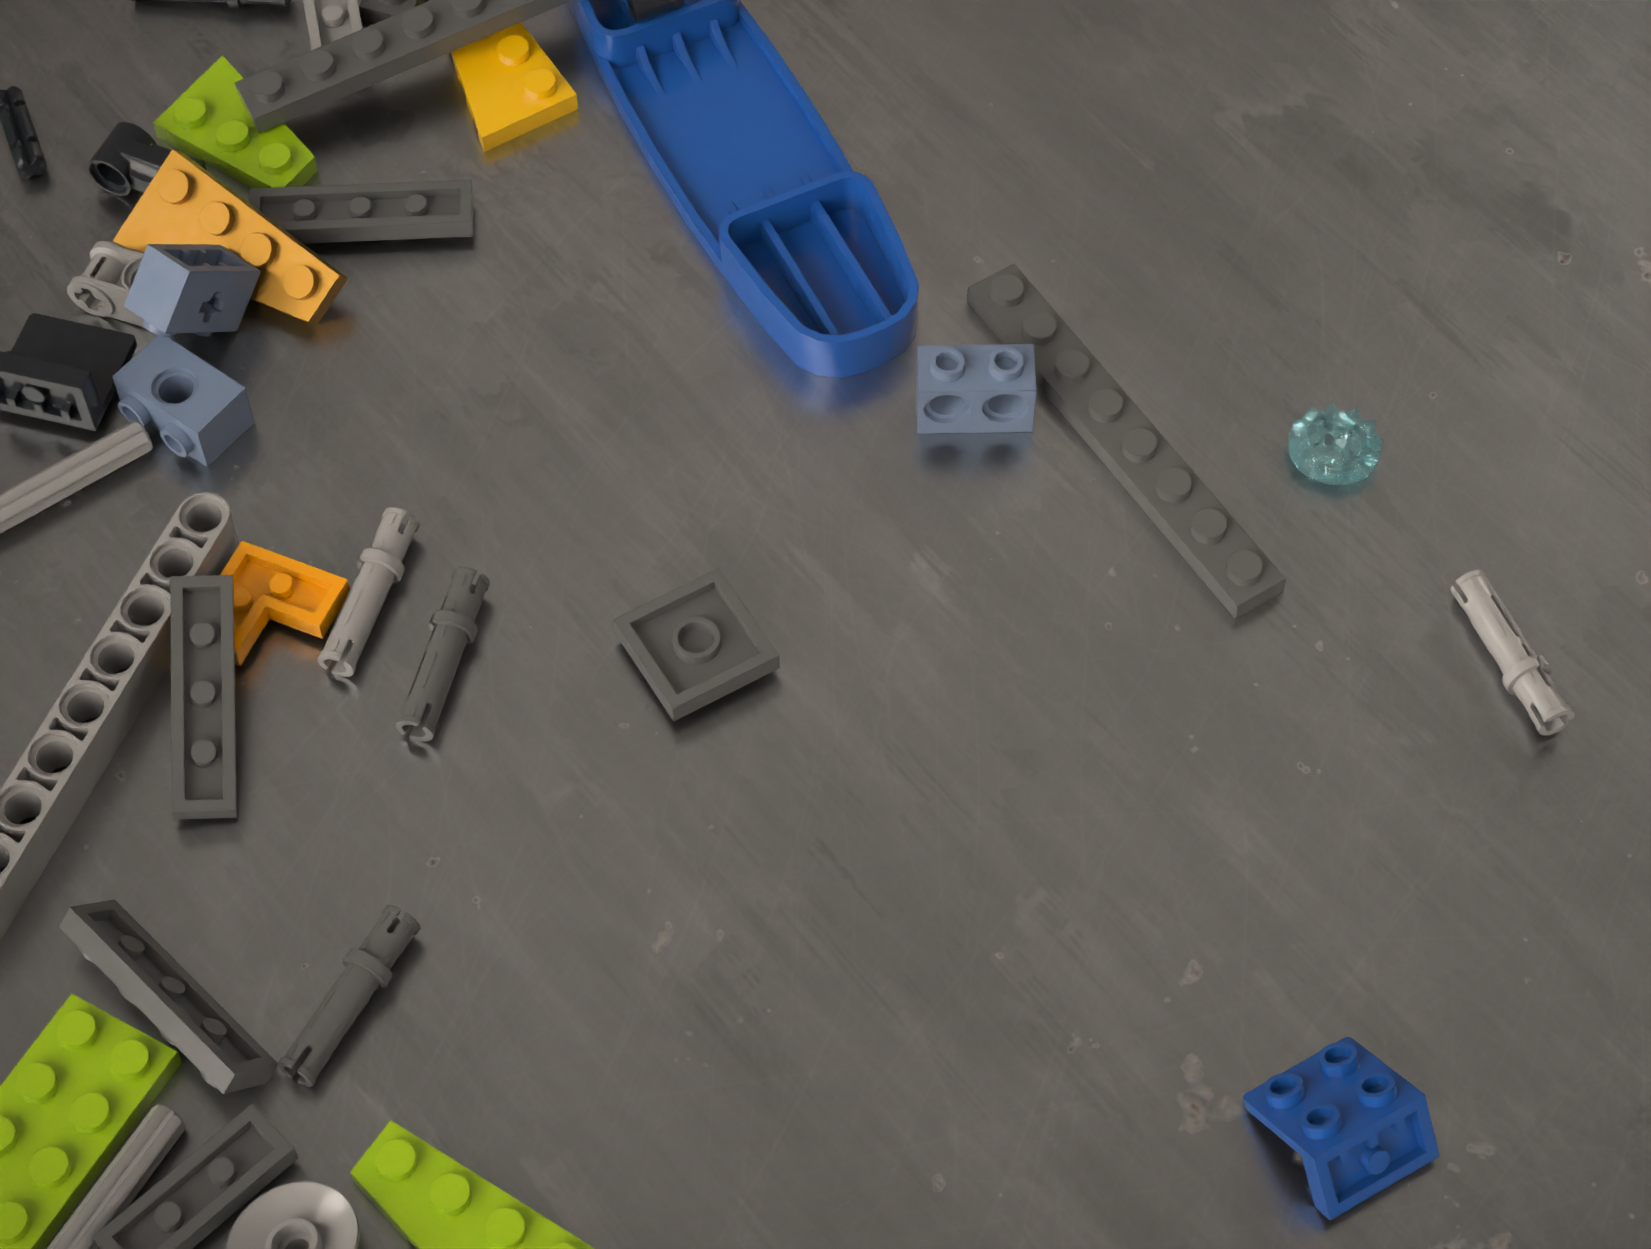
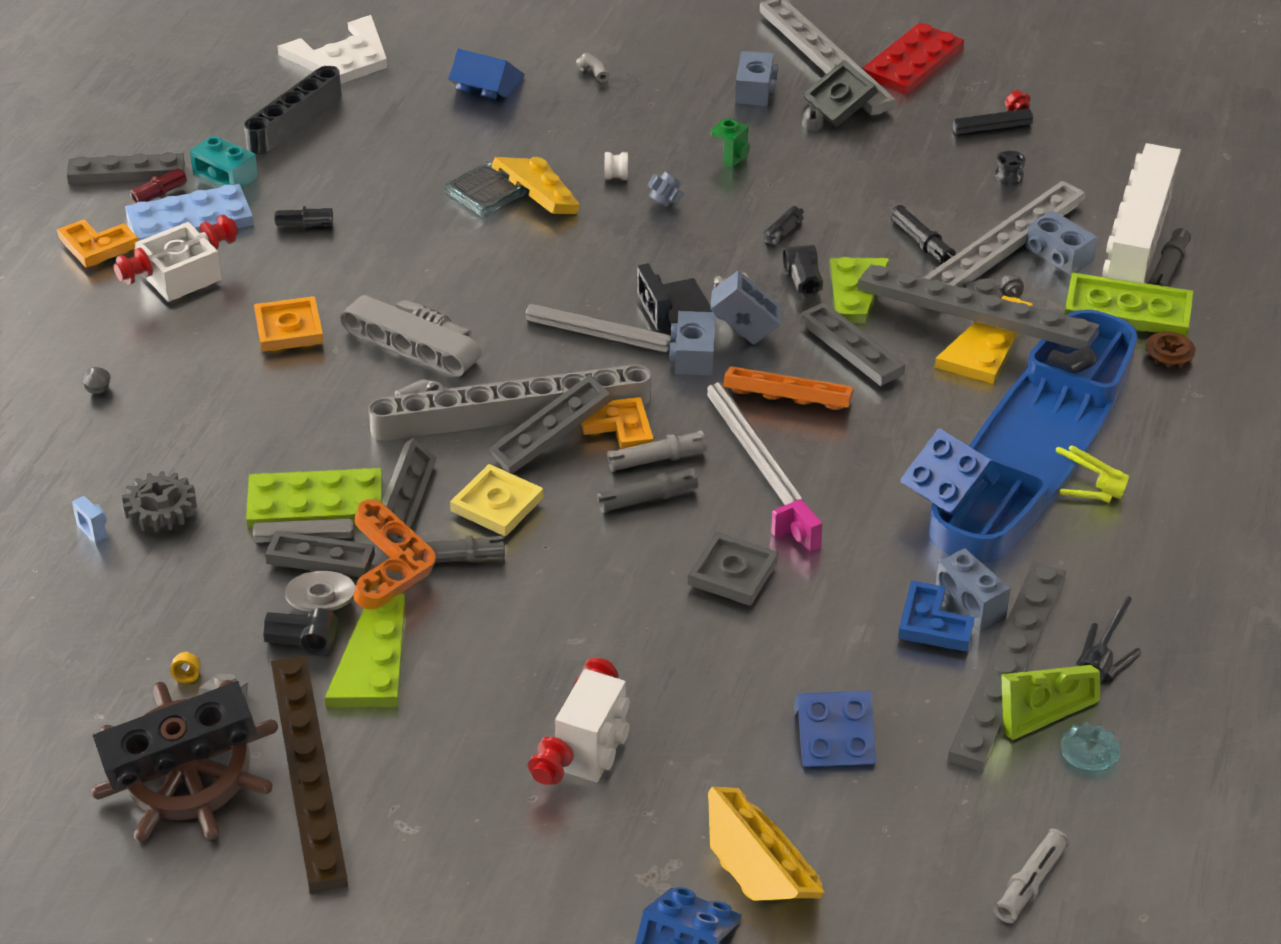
camera: 55 degrees right, 15 degrees down
wing [113,149,348,325] -> none
none -> orange beam [353,499,436,610]
none -> light yellow plate [450,464,544,537]
none -> white brick [527,658,630,785]
none -> axle [707,382,805,505]
none -> yellow wedge [708,787,825,901]
none -> orange plate [723,366,854,410]
none -> dark pink bracket [771,499,823,552]
none -> blue bracket [794,690,876,768]
none -> blue plate [898,580,975,652]
none -> bracket [900,428,1001,515]
none -> lime wing [1001,665,1101,741]
none -> neon yellow plant [1056,445,1129,503]
none -> black plant [1076,596,1141,681]

